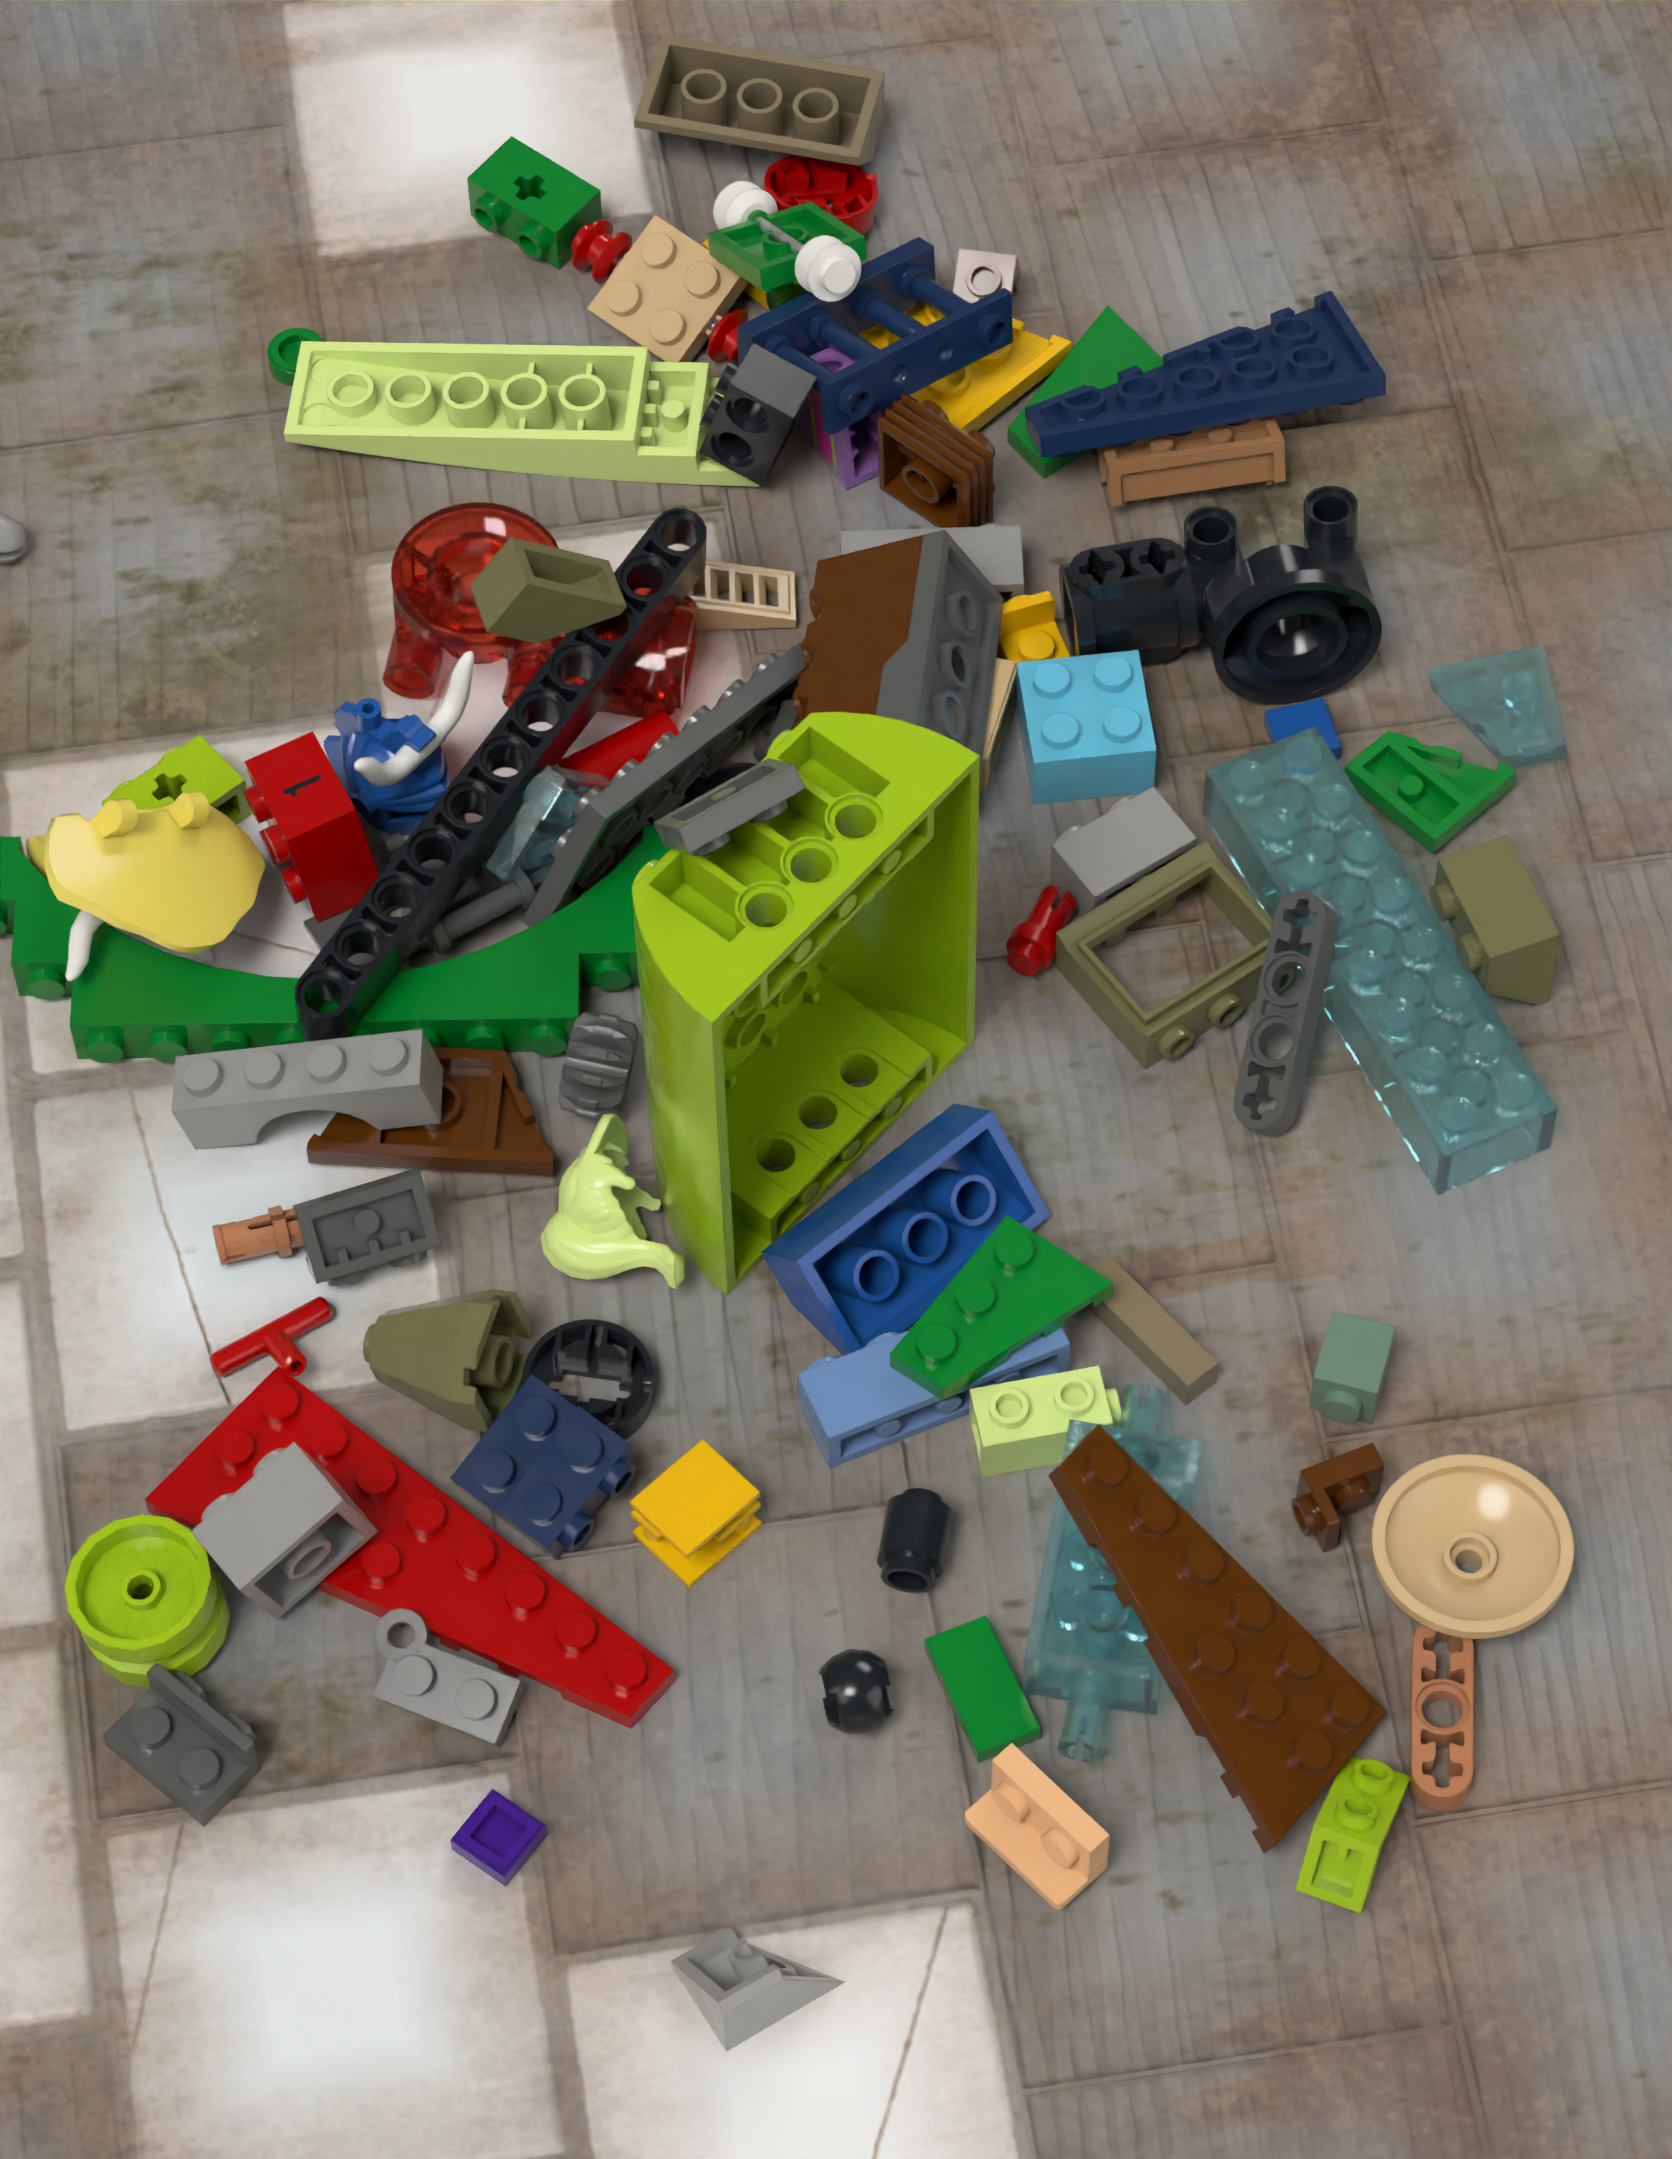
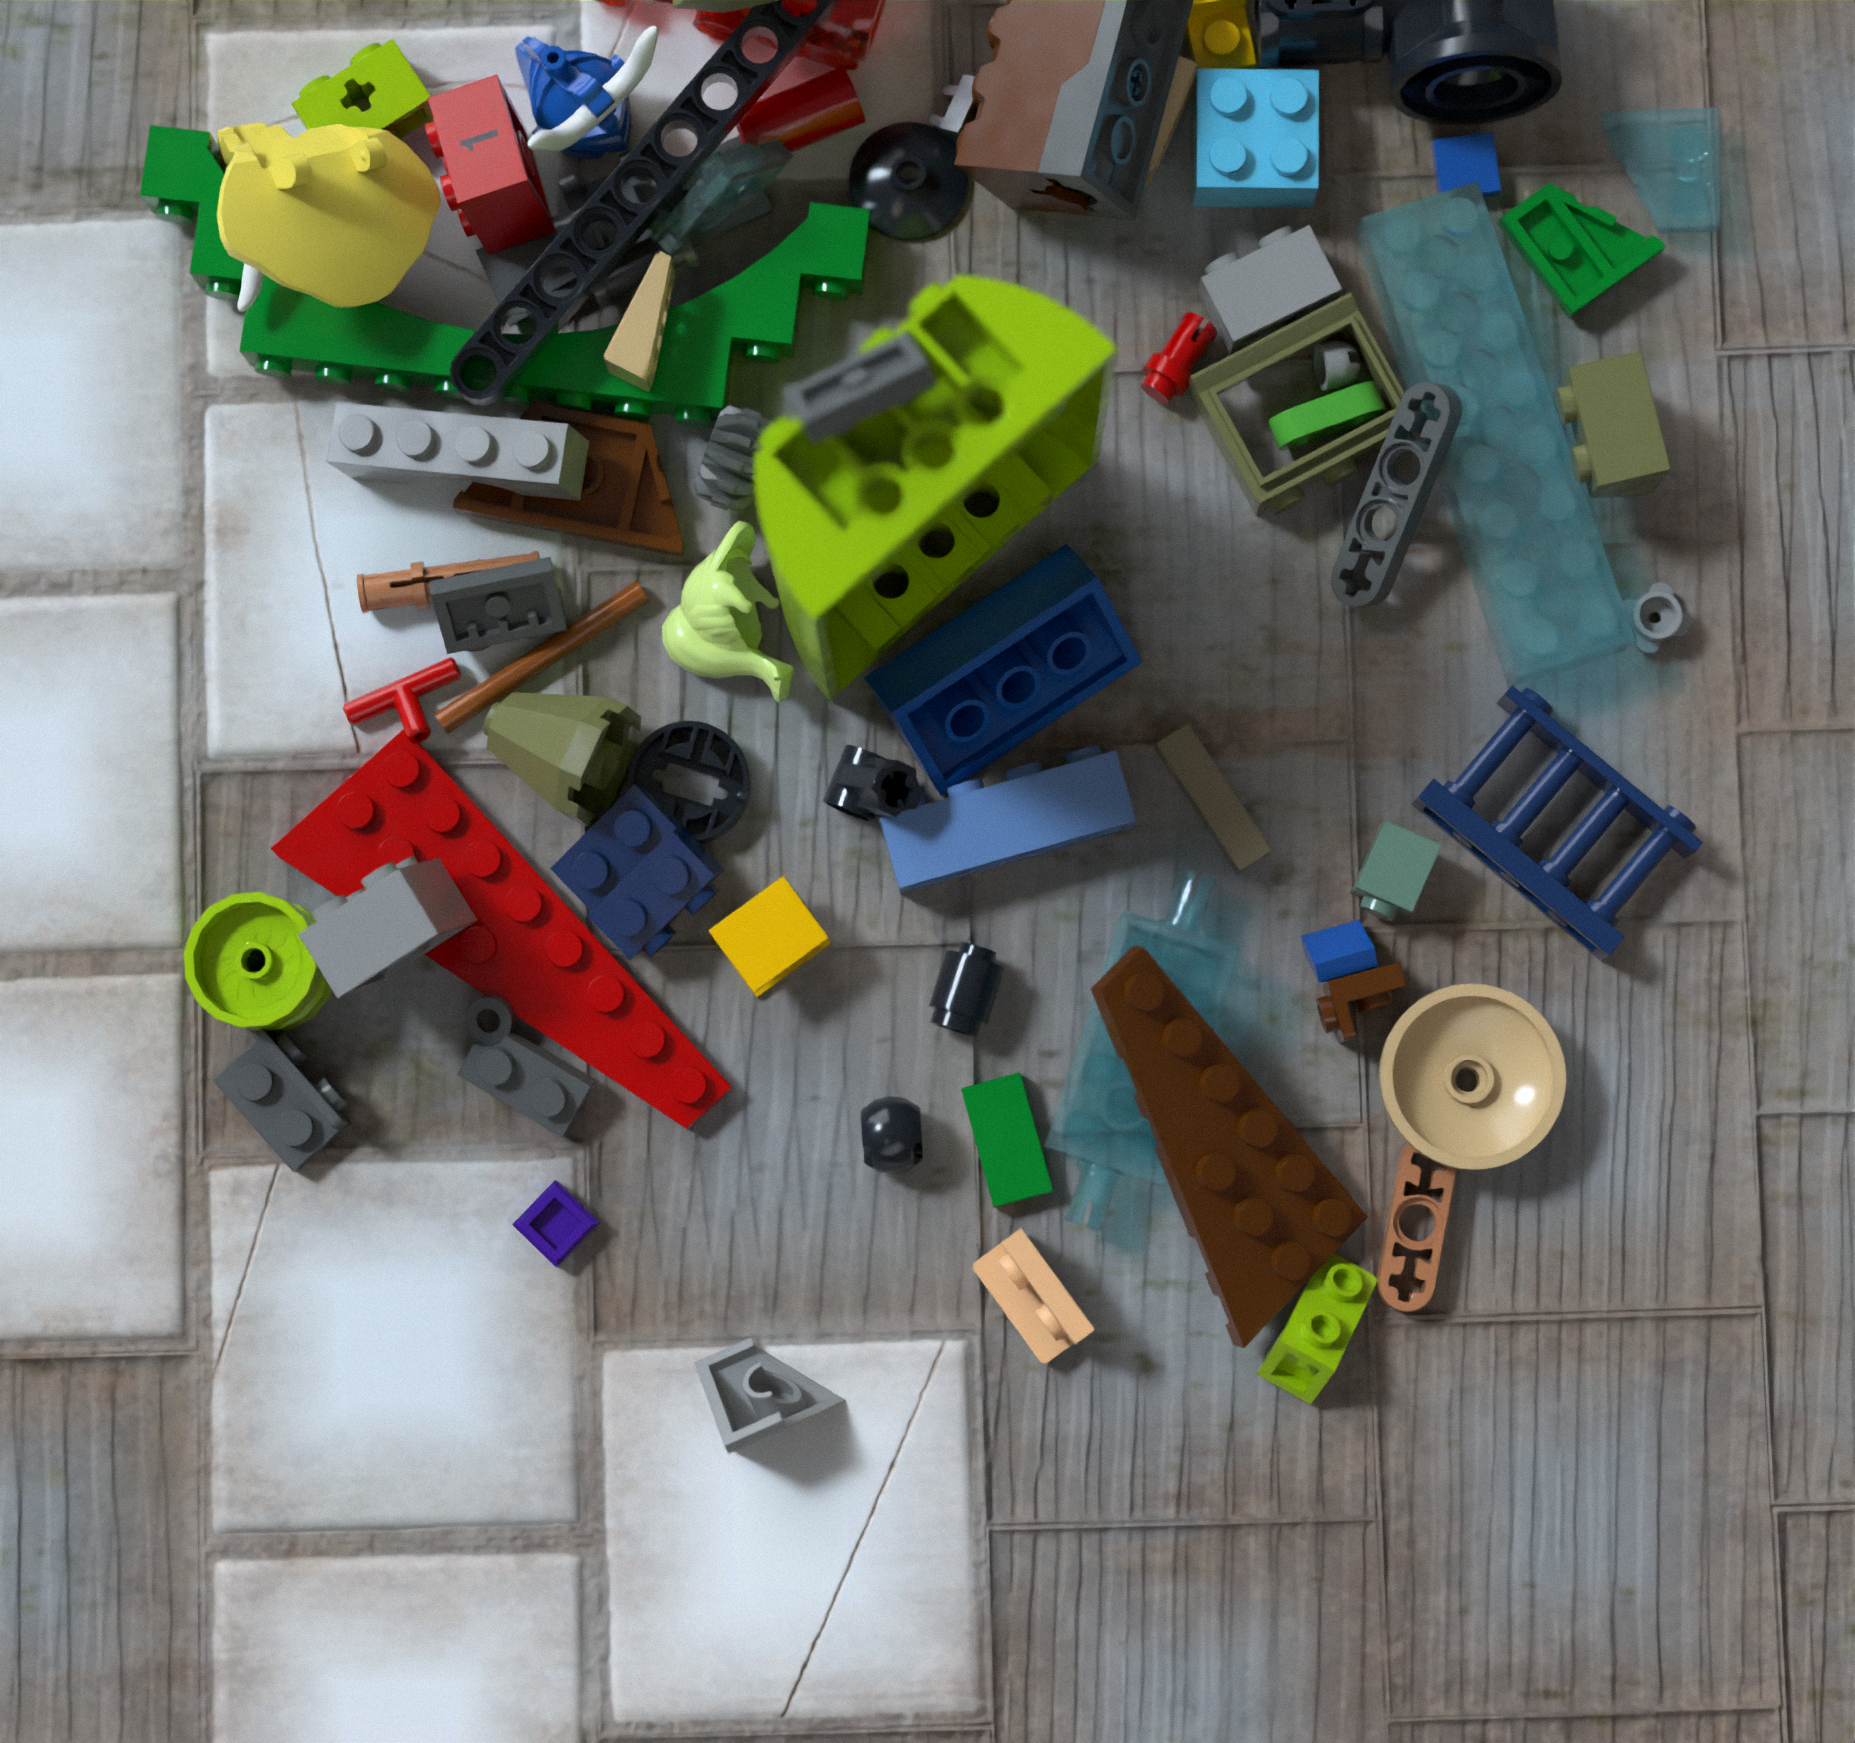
camera: 10 degrees right, 25 degrees up
dark grey wing [522,643,808,927] -> none
green wing [890,1215,1113,1401] -> none
yellowish green brick [969,1366,1122,1477] -> none
none -> dark orange bar [434,580,650,734]
none -> tan slope [603,251,675,392]
none -> black piece [823,745,923,822]
none -> bright green beam [1268,381,1386,451]
none -> blue tile [1301,919,1378,983]
none -> light grey hinge [1312,340,1360,391]
none -> dark blue fence [1411,685,1703,961]
none -> light grey plate [1618,582,1691,654]

